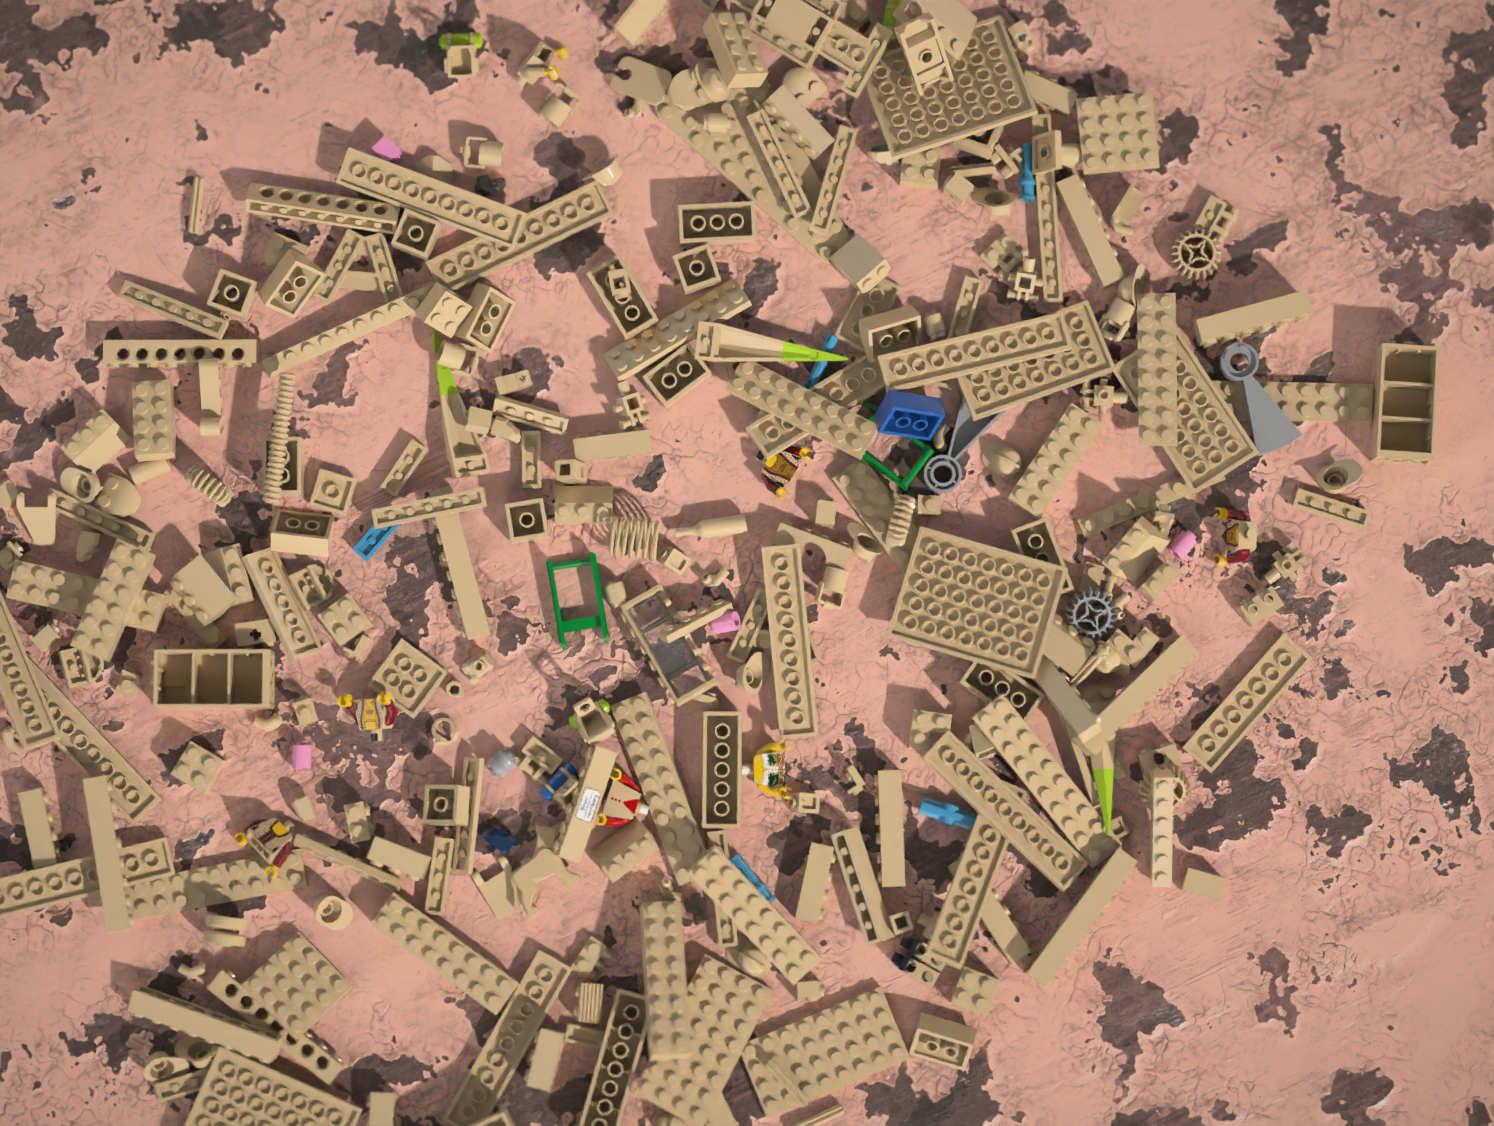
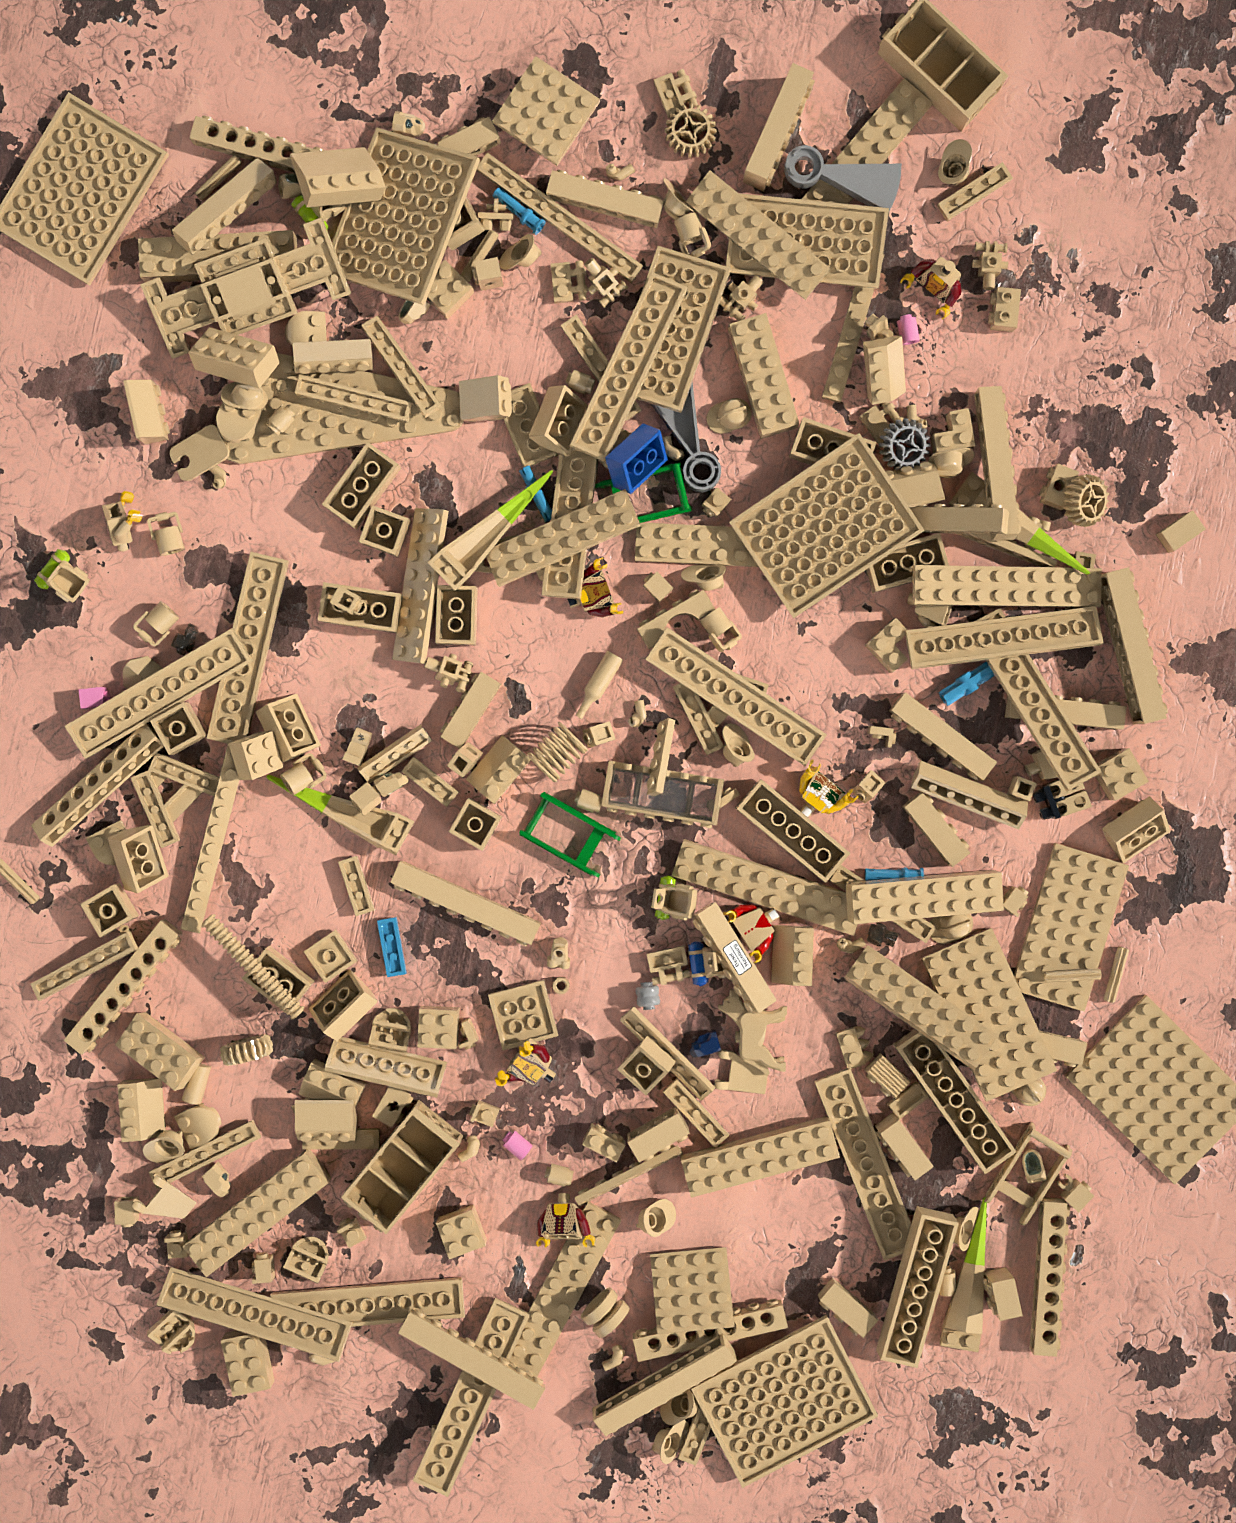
camera: 50 degrees left, 5 degrees up
tan brick [18,788,62,869] -> none
tan brick [70,539,156,662] -> none
tan beam [199,358,224,436] -> none
tan plate [371,487,488,529] -> none
tan piece [431,718,461,746] -> none
tan piece [582,154,623,186] -> none
bright pink brick [710,611,741,634] -> none
tan gear [886,494,916,546] -> none
tan piece [894,12,954,96] -> none
tan plant [1032,130,1082,175] -> none
tan wheel [1068,645,1110,687] -> none
tan panel [1112,178,1147,225] -> none
tan brick [1136,559,1182,603] -> none
tan brick [1150,769,1174,887] -> none
tan plate [1182,633,1313,773] -> none

